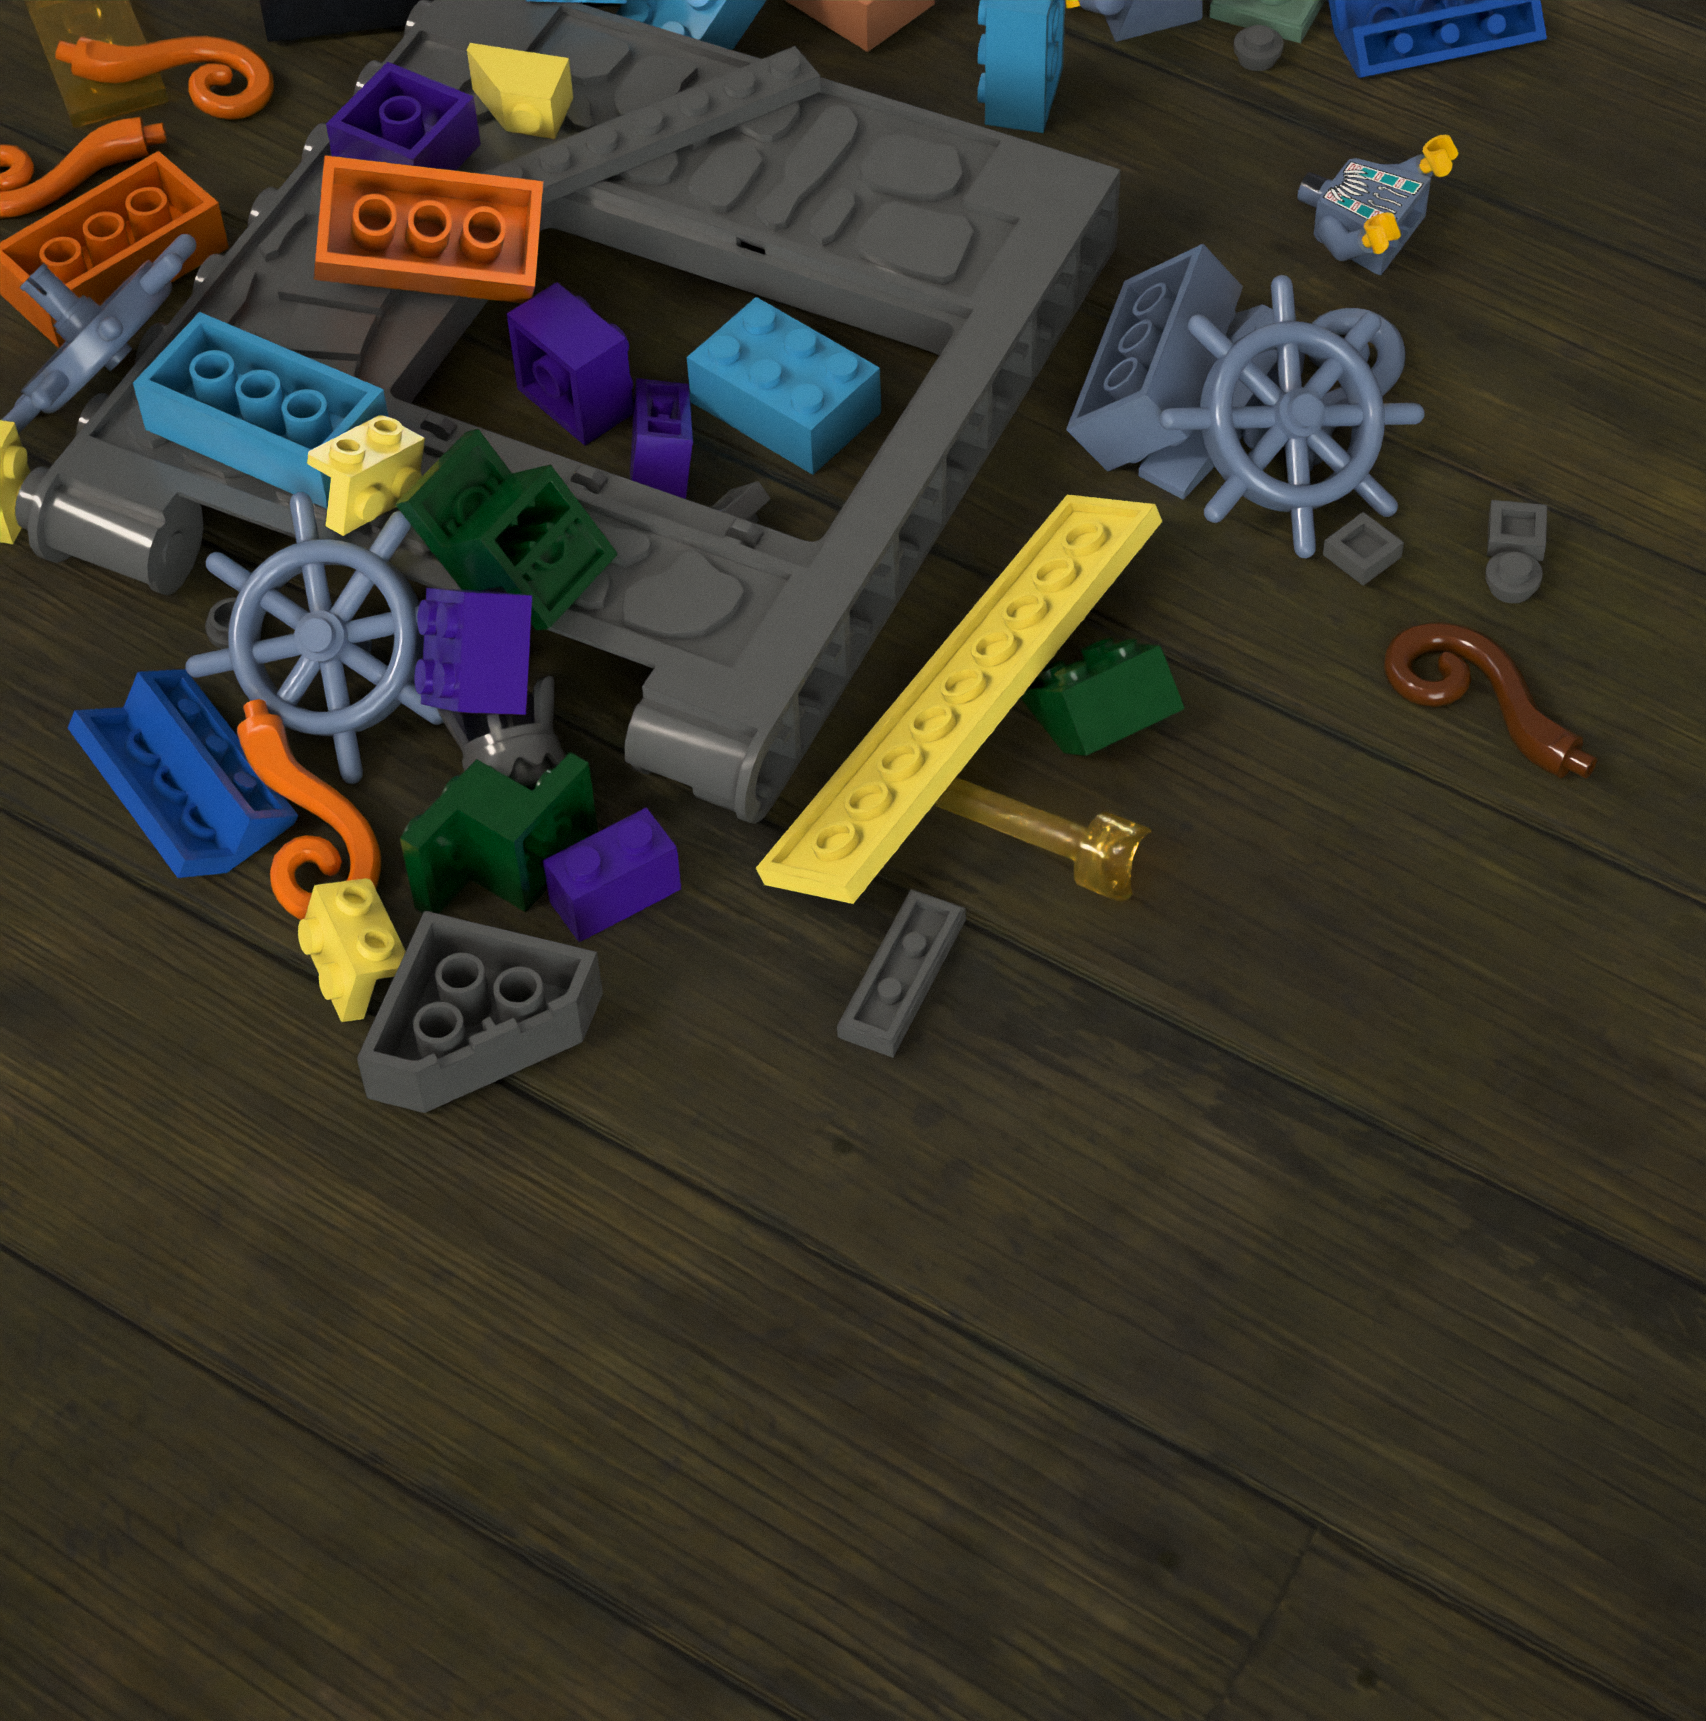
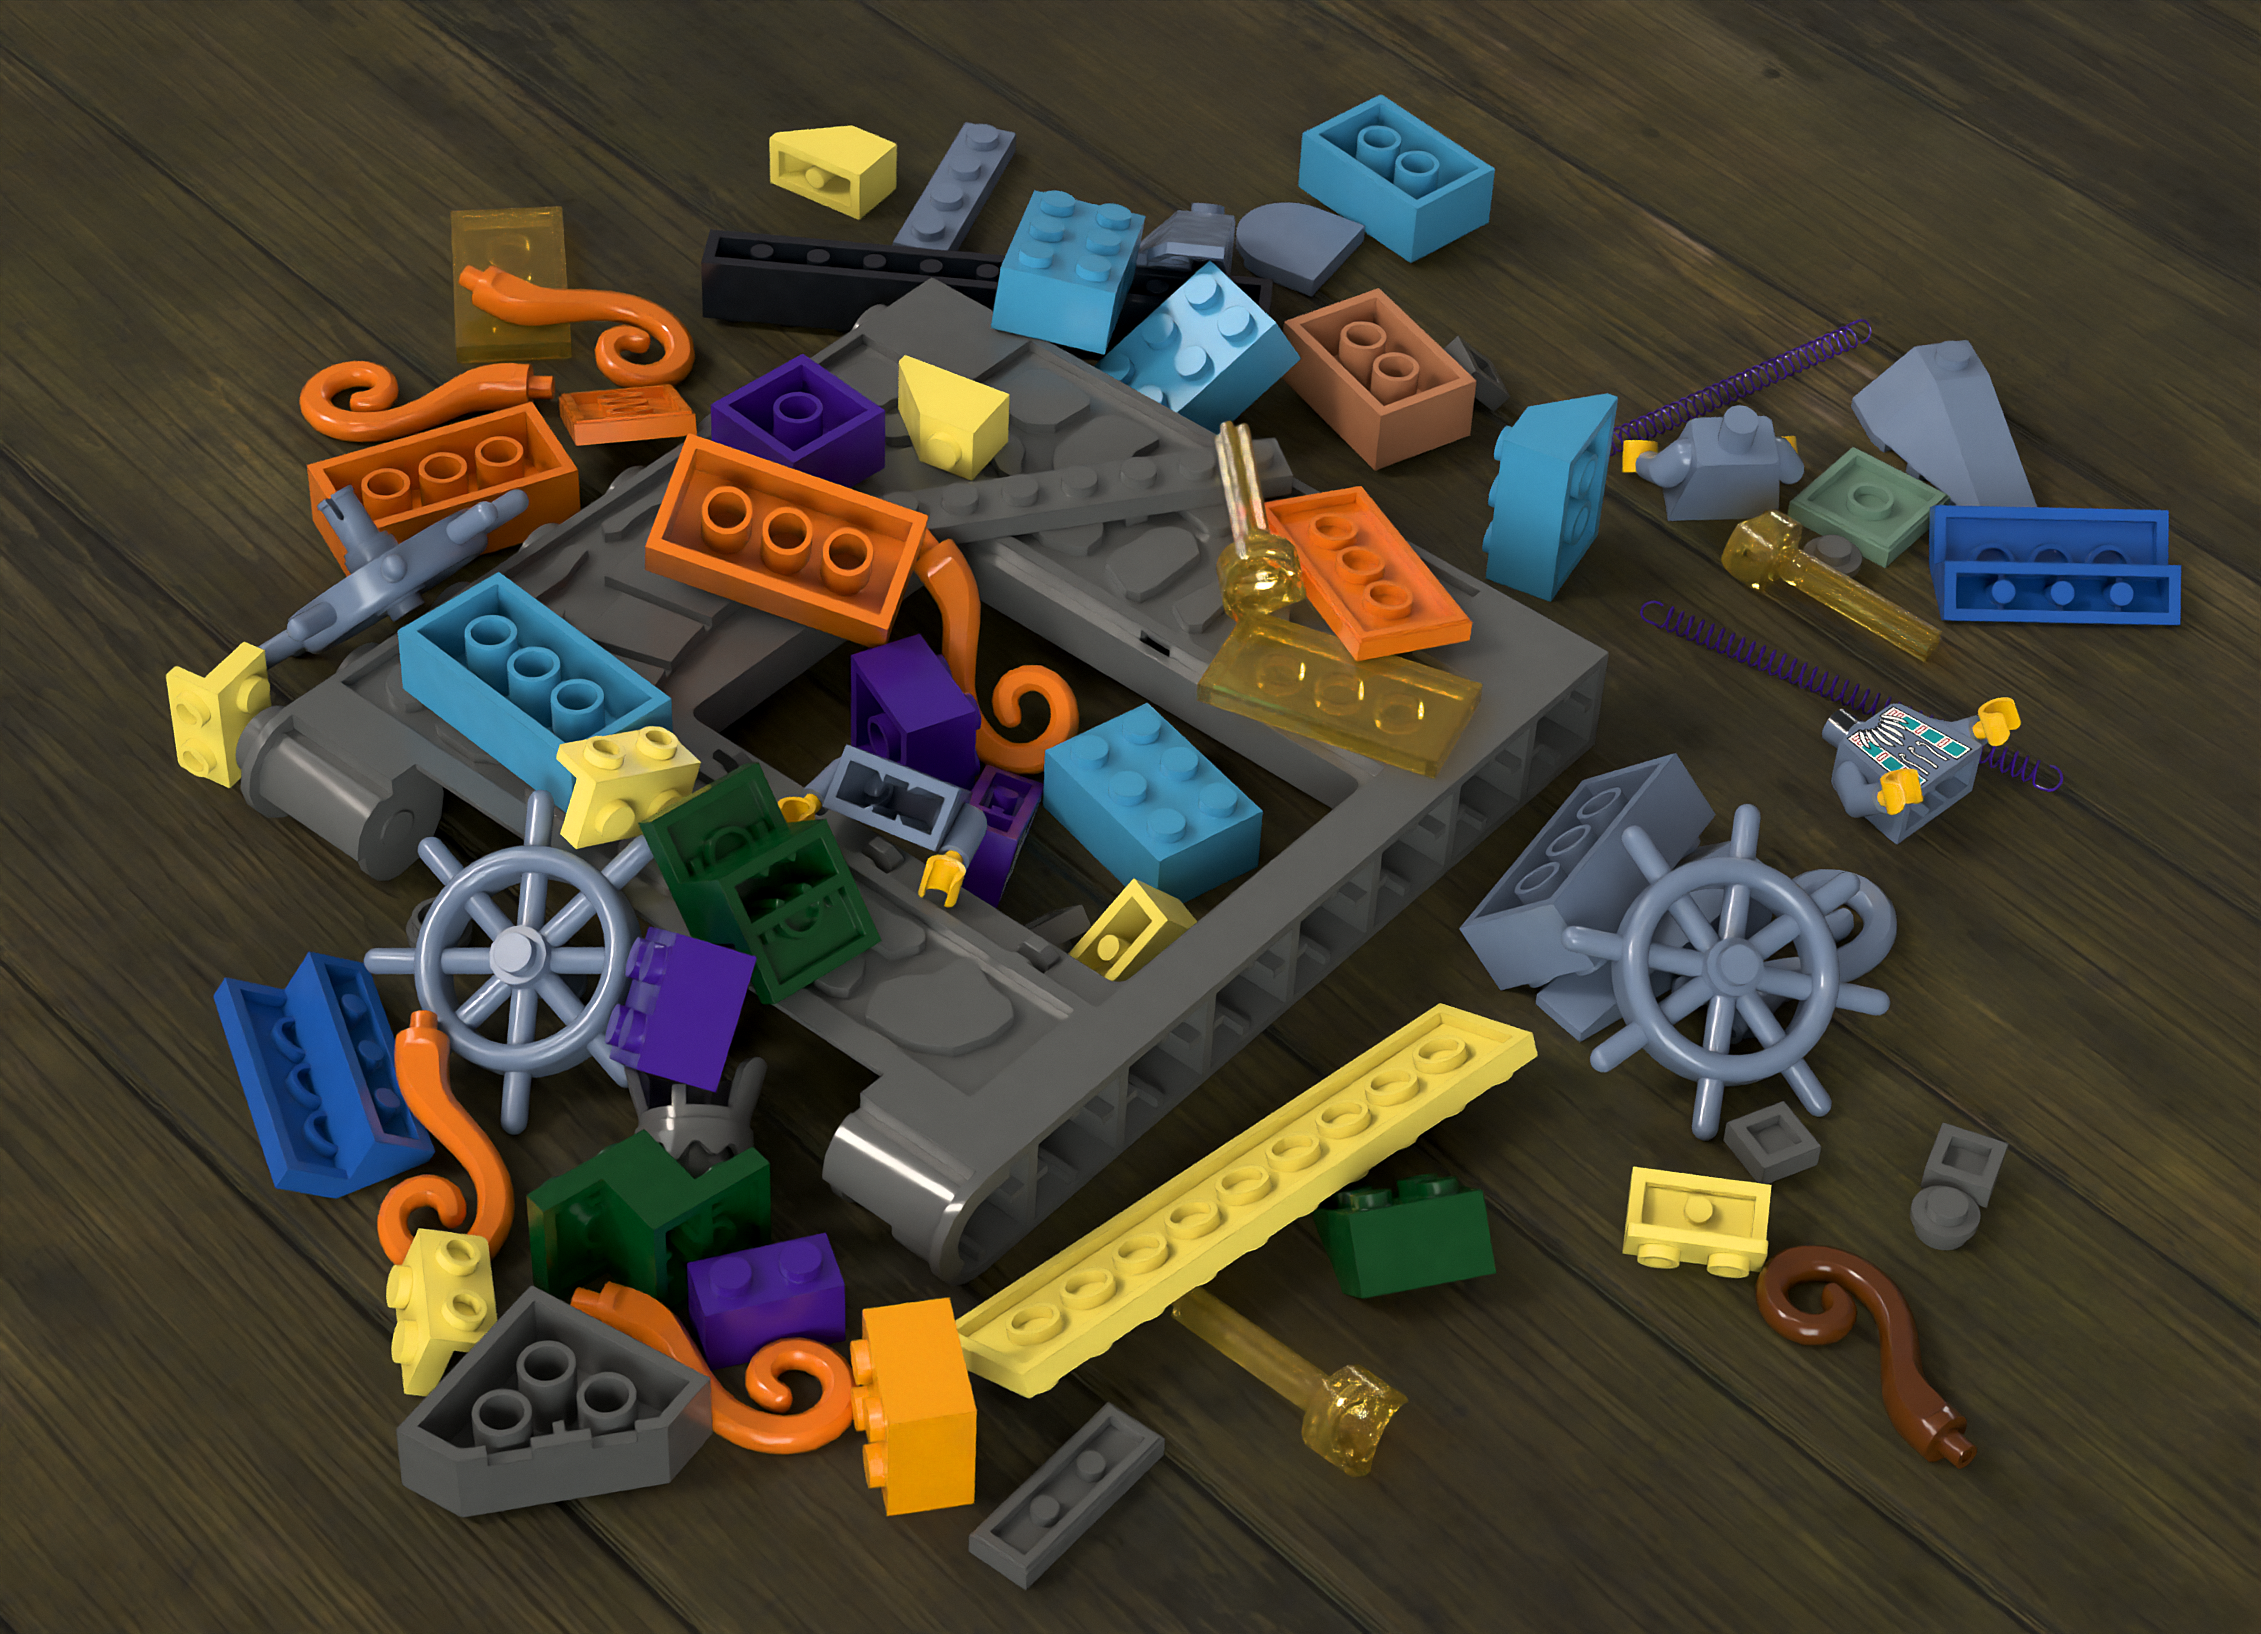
camera: 10 degrees right, 10 degrees down
none -> orange tile [558,384,697,446]
none -> orange plant [570,1282,858,1455]
none -> sand blue torso [778,744,987,908]
none -> light orange brick [850,1297,977,1516]
none -> orange plant [913,528,1079,775]
none -> light yellow slope [1068,878,1197,982]
none -> clear yellow tile [1196,608,1483,779]
none -> clear yellow piece [1214,421,1307,624]
none -> orange tile [1250,486,1473,661]
none -> light yellow bracket [1622,1167,1772,1278]
none -> dark purple piece [1640,600,2063,792]
none -> clear yellow piece [1721,509,1942,662]

